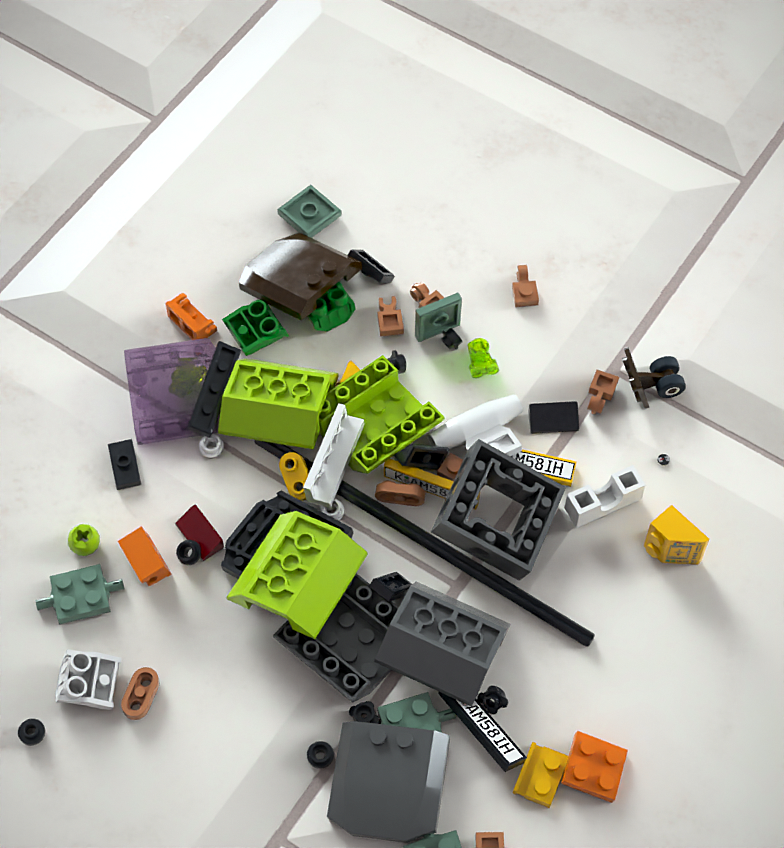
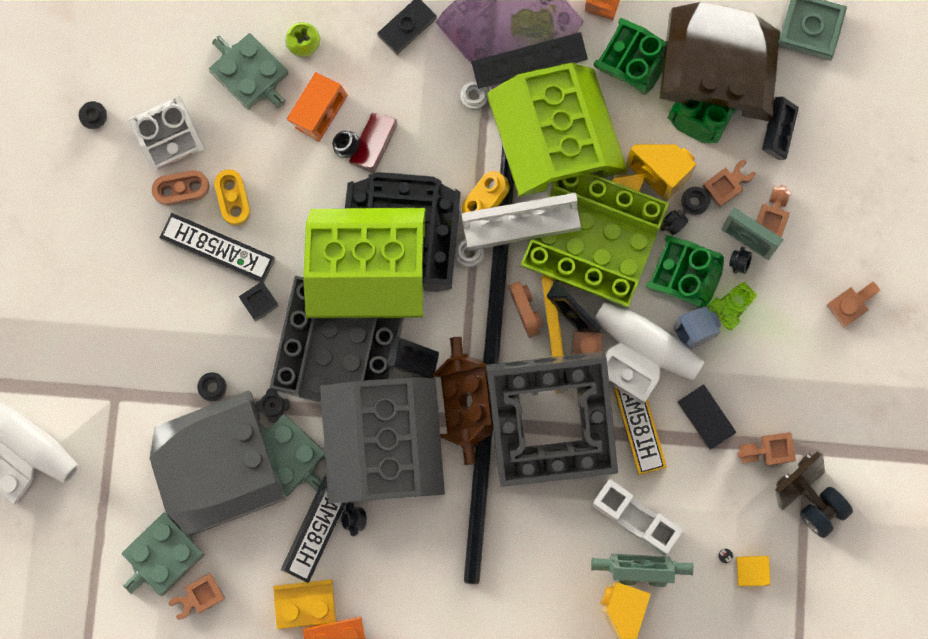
camera: 65 degrees right, 20 degrees up
none -> tile [159,212,275,282]
none -> yellow plate [214,169,251,226]
none -> black plate [239,281,279,322]
none -> reddish brown plate [433,337,493,465]
none -> sand green plate [591,554,694,587]
none -> yellow slope [626,144,697,202]
none -> green slope [645,235,724,308]
none -> sand blue slope [673,306,721,349]
none -> black plate [681,187,710,215]
none -> yellow slope [736,556,770,587]

